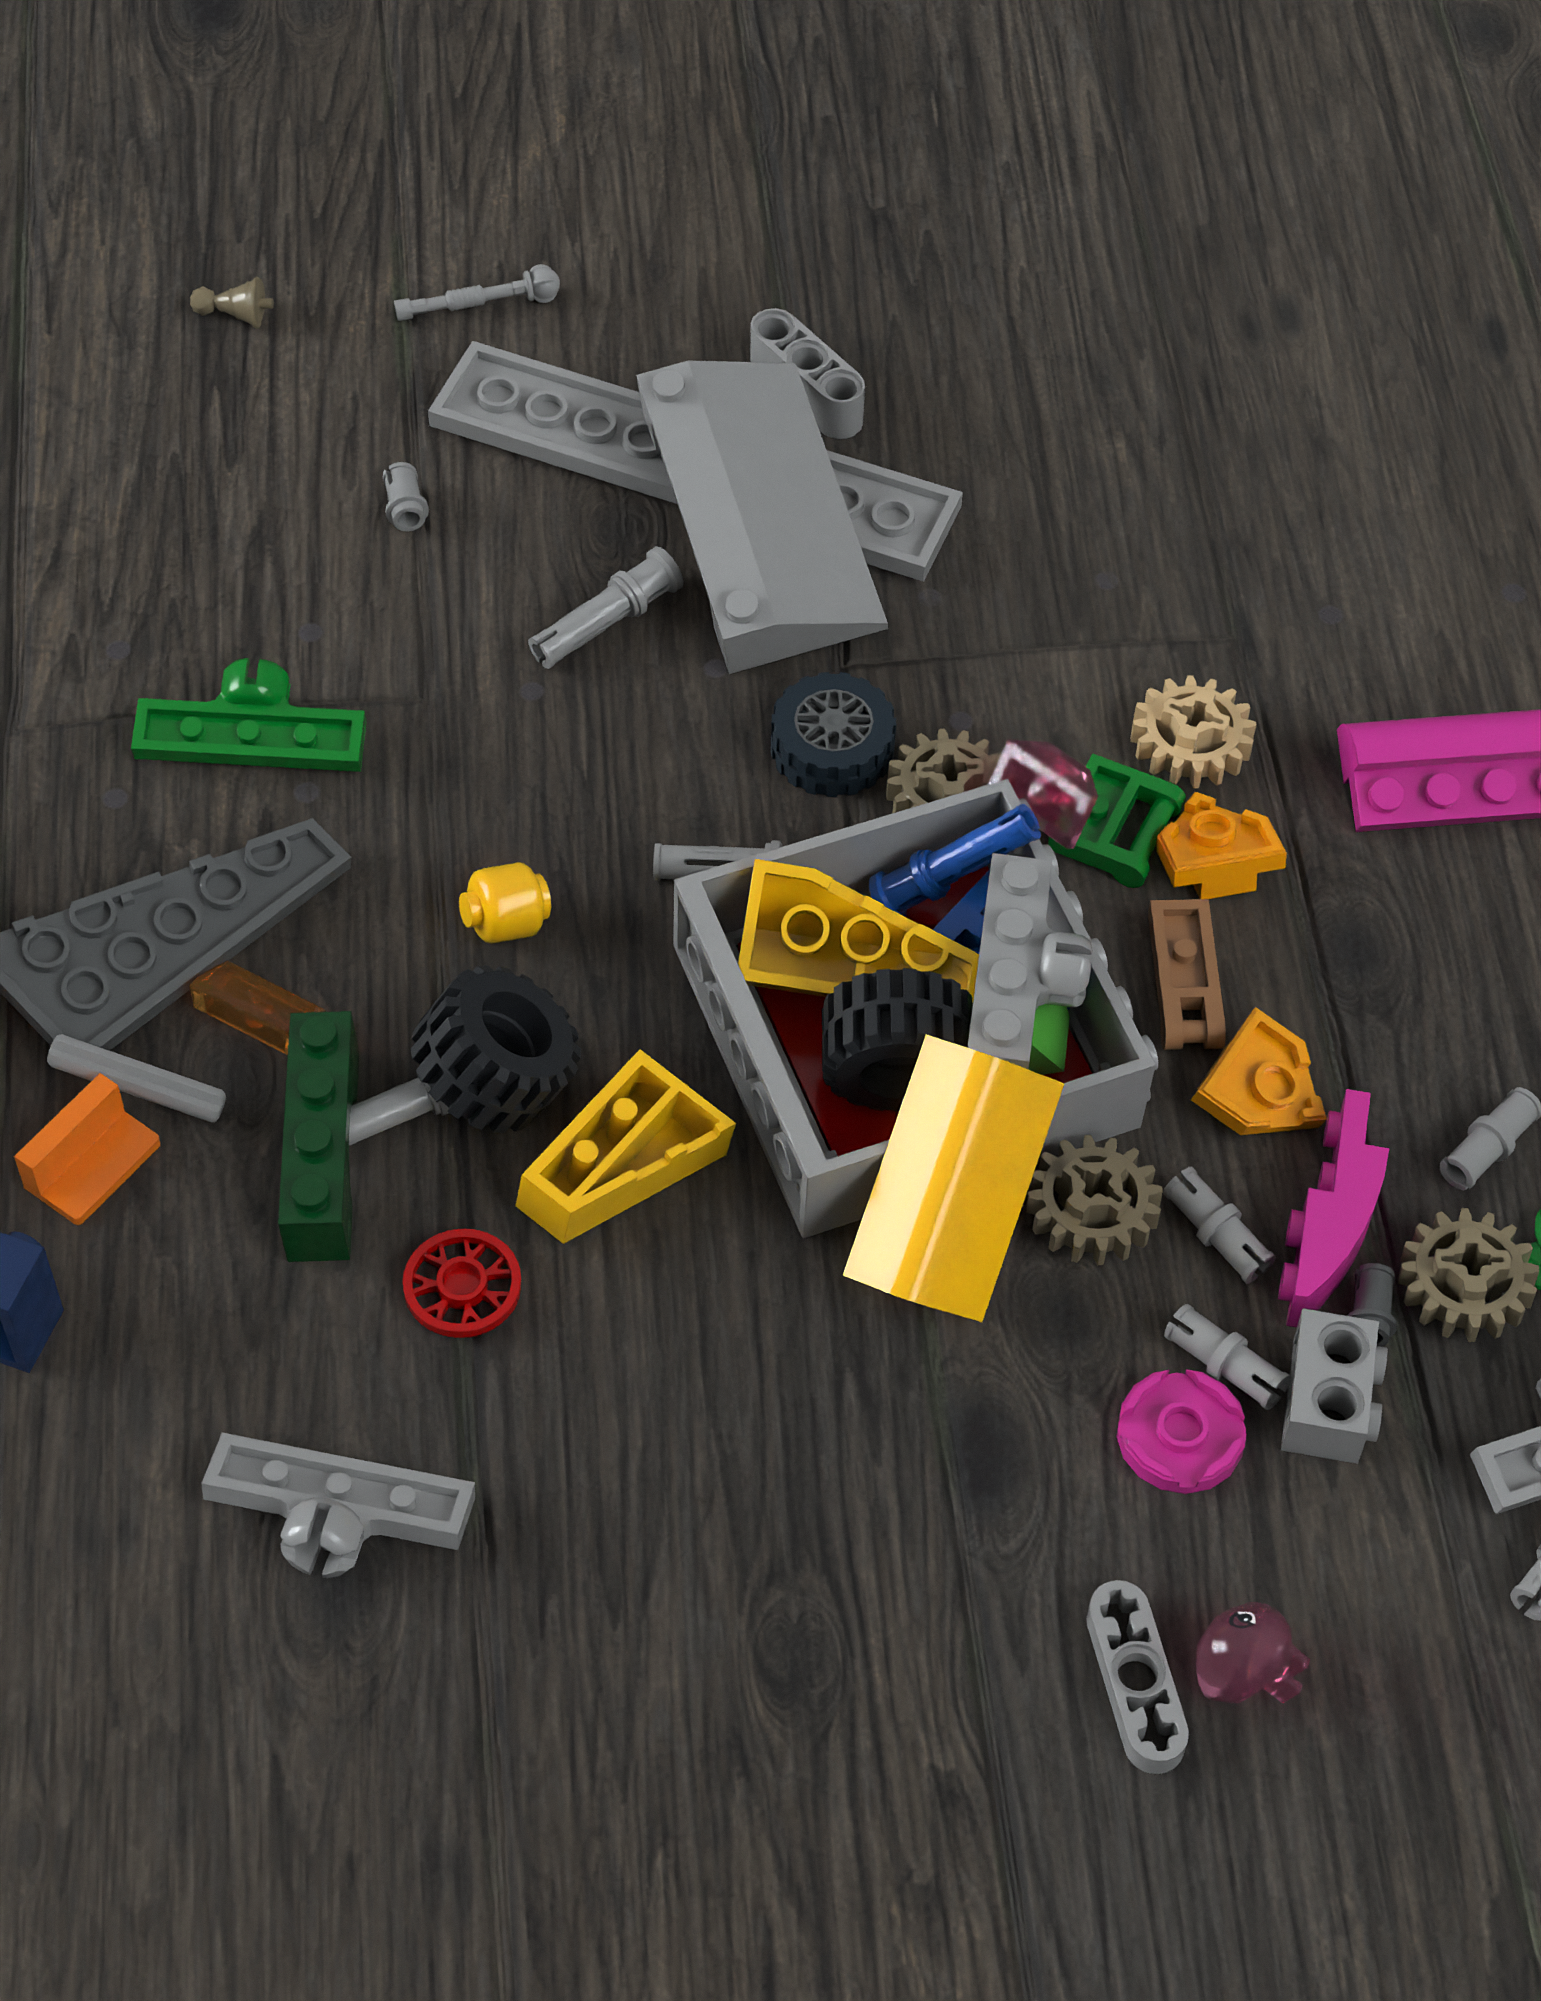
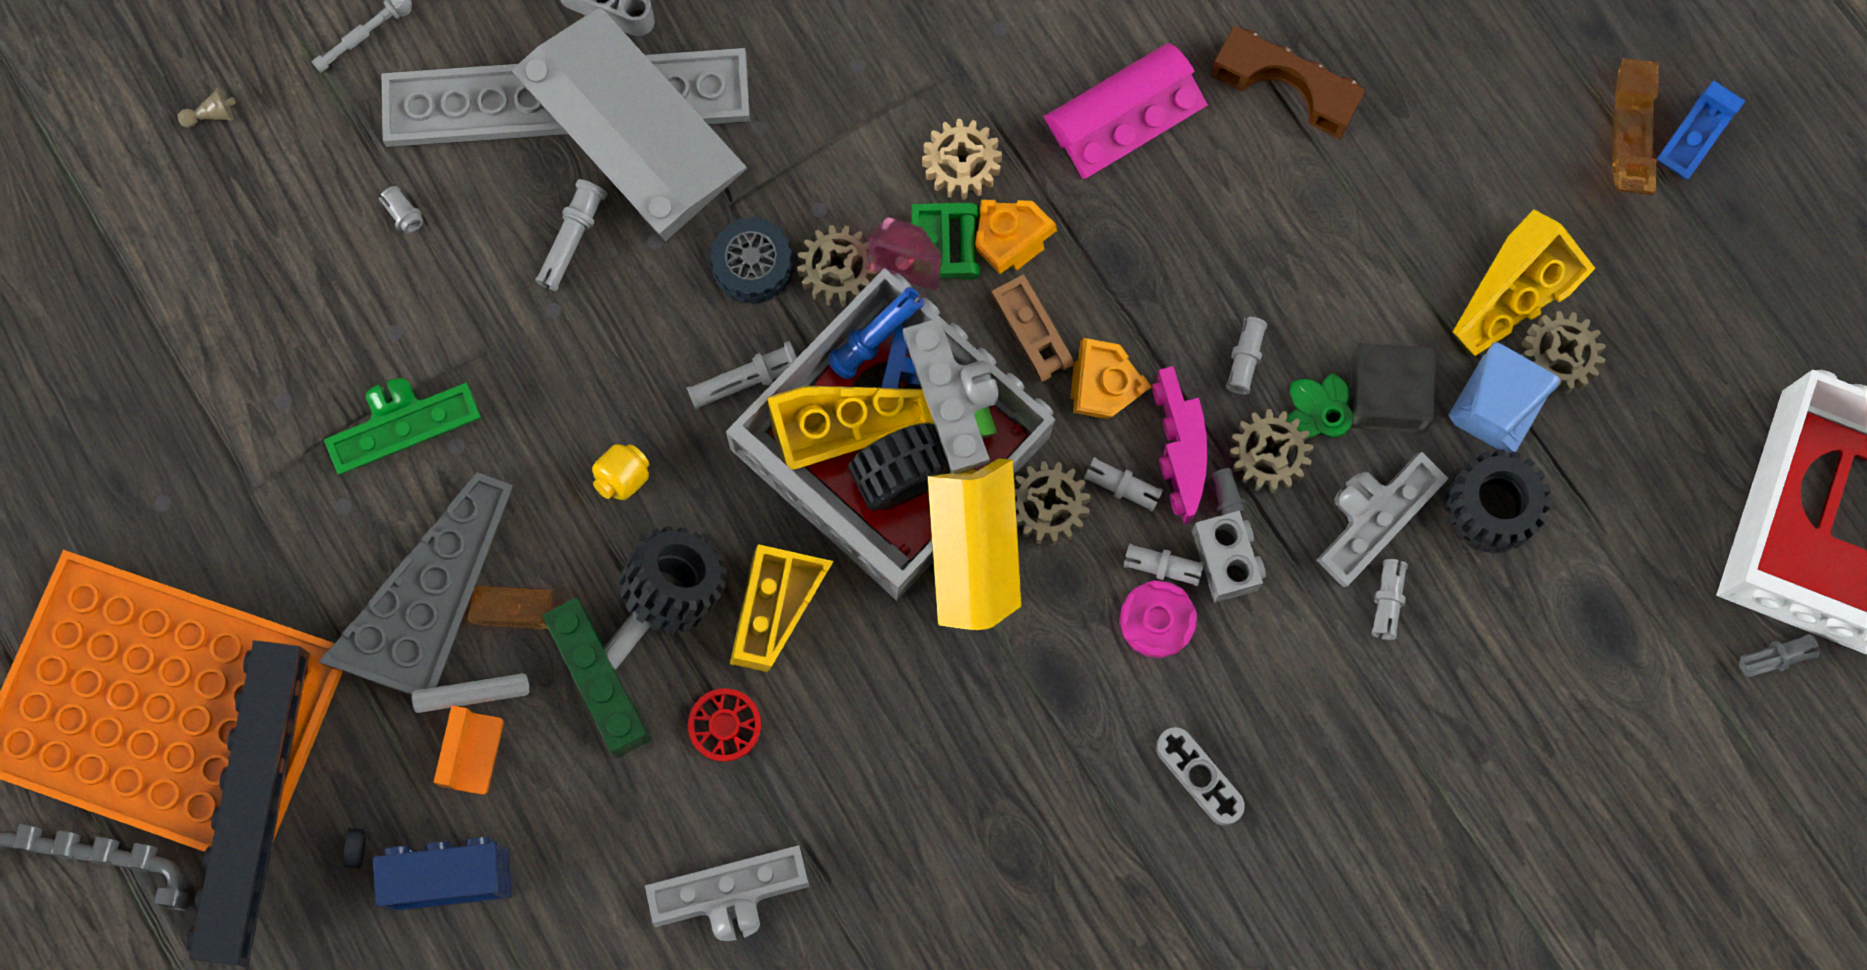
camera: 25 degrees left, 20 degrees up
clear pink piece [1196,1602,1310,1704] -> none

